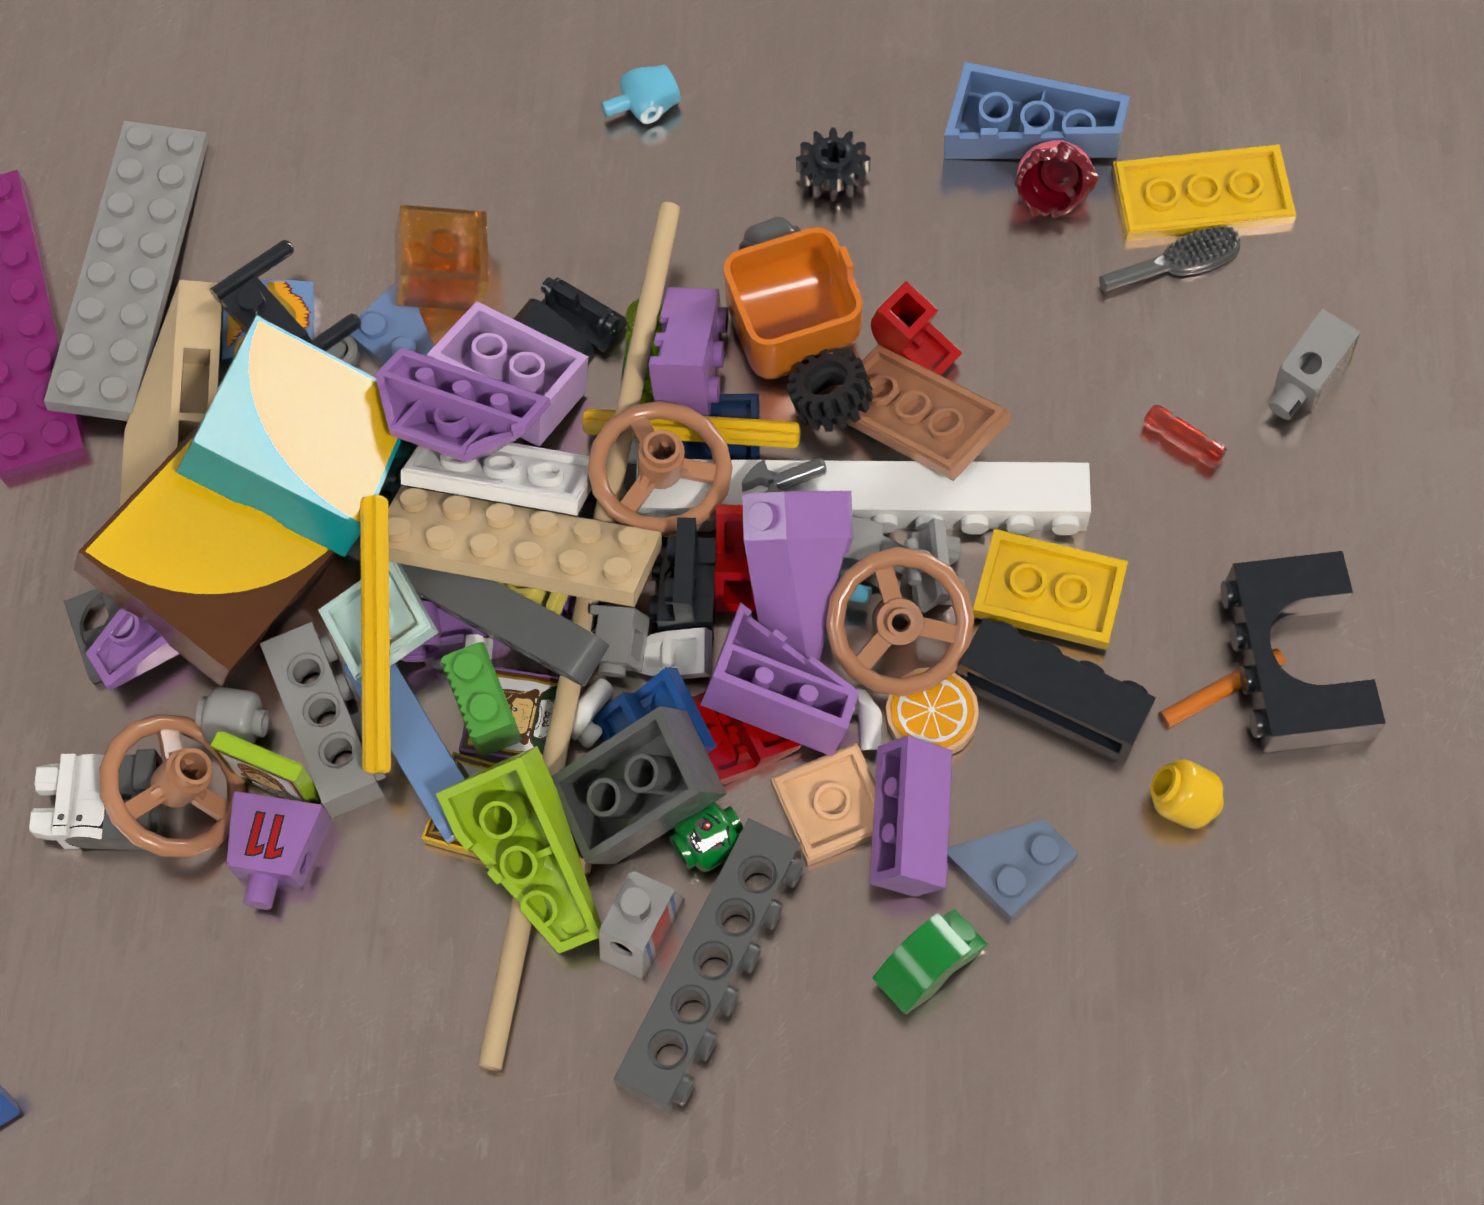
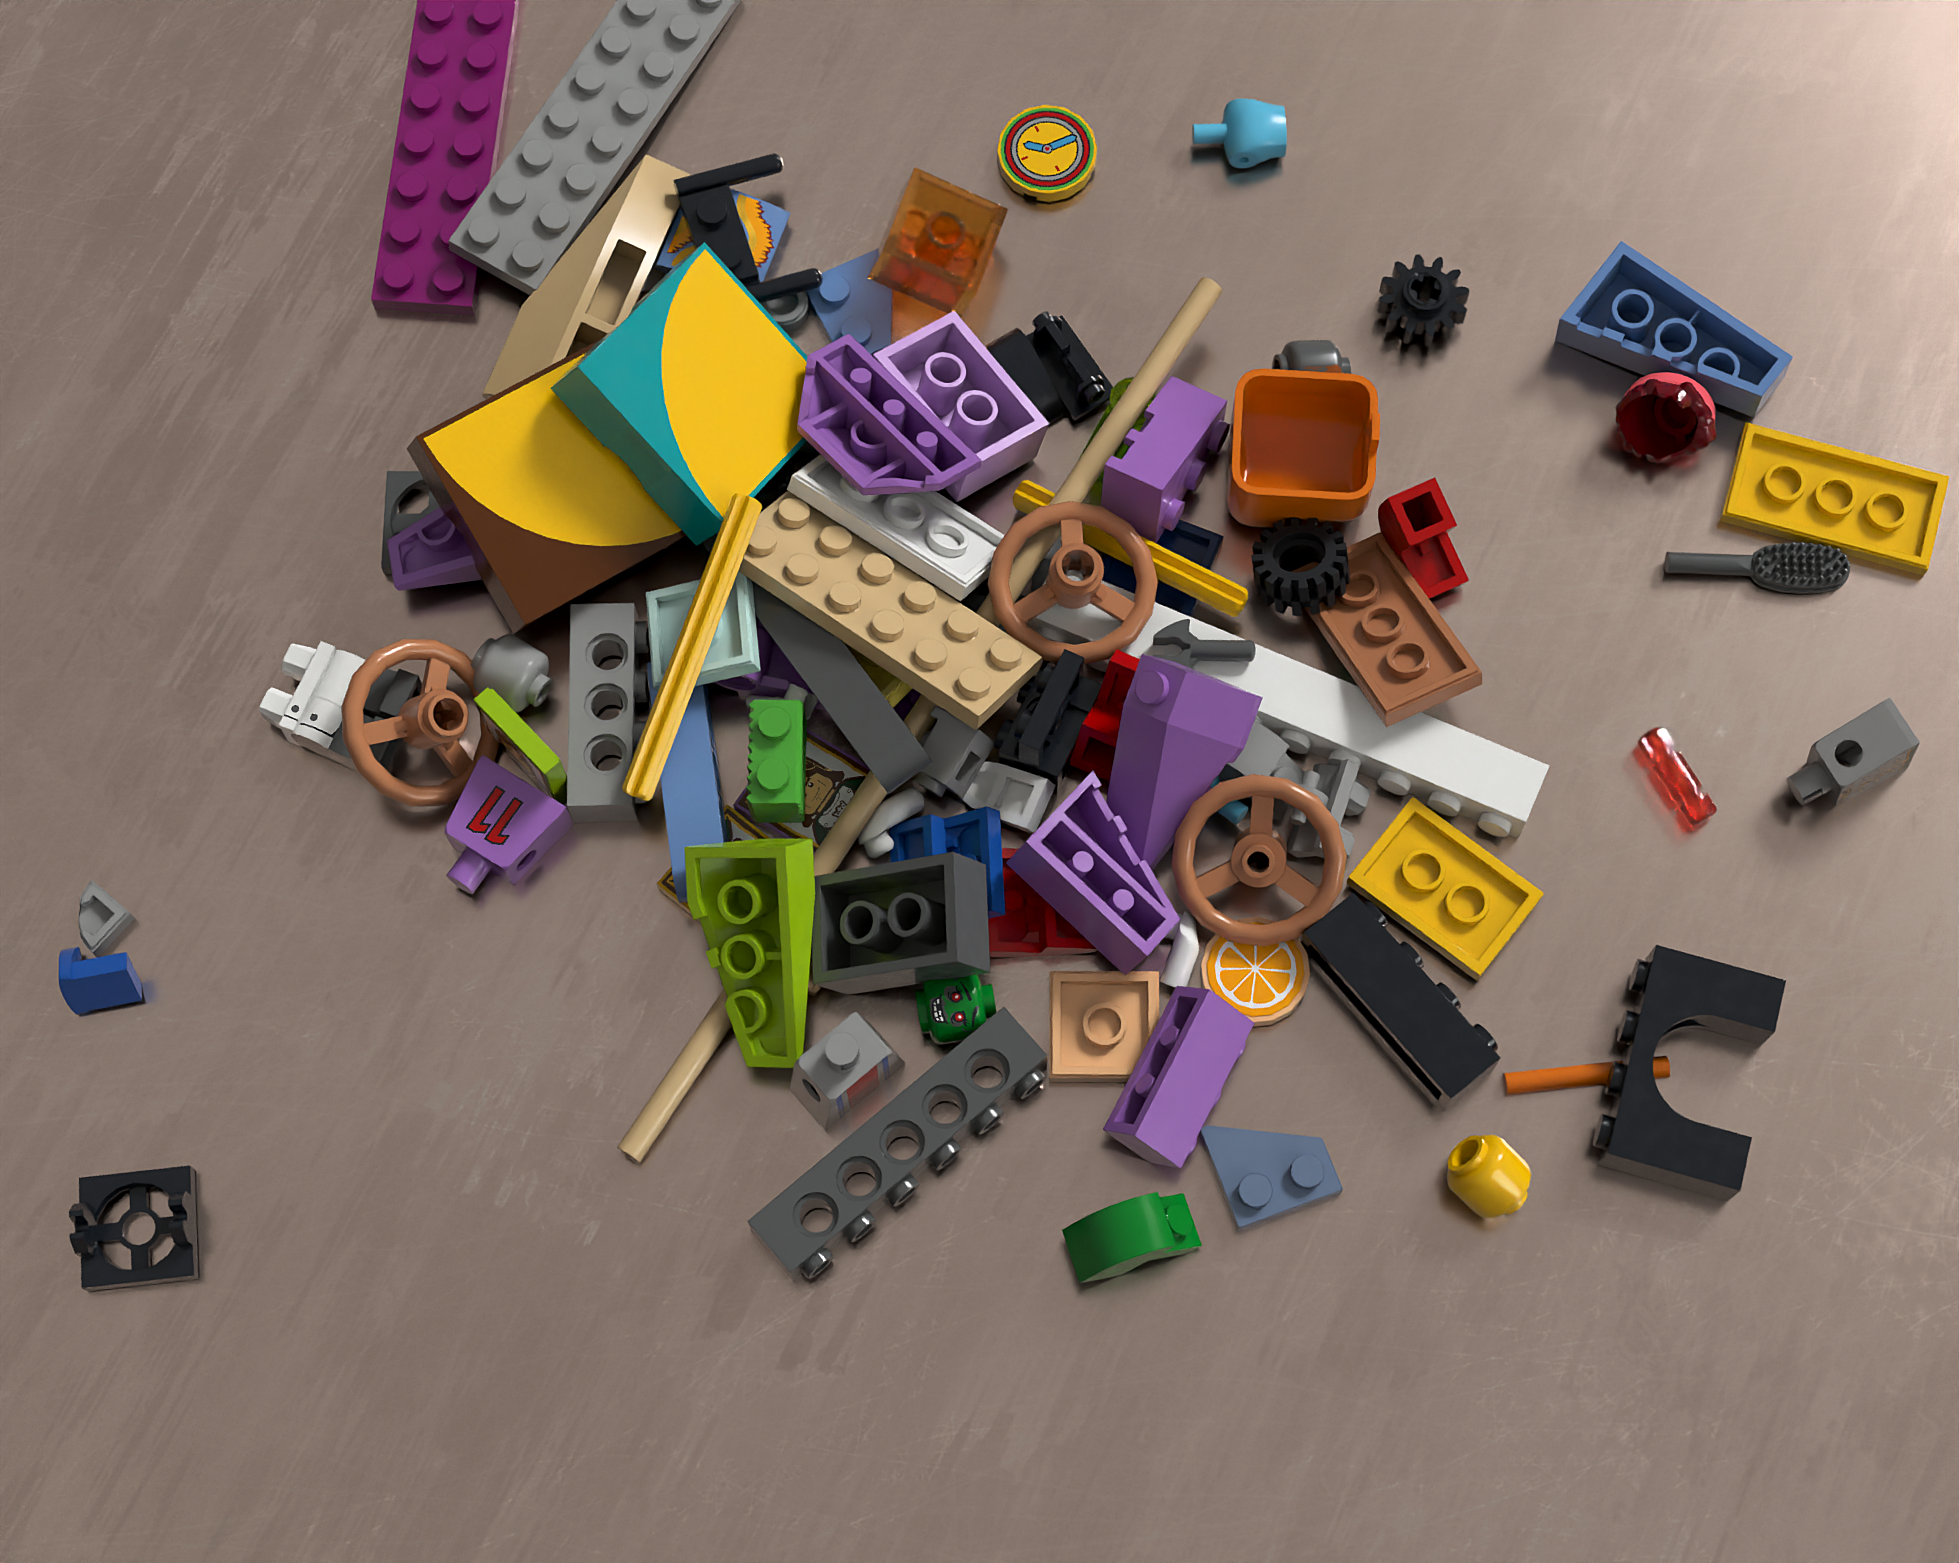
camera: 20 degrees right, 5 degrees up
none -> tile [997,105,1097,202]

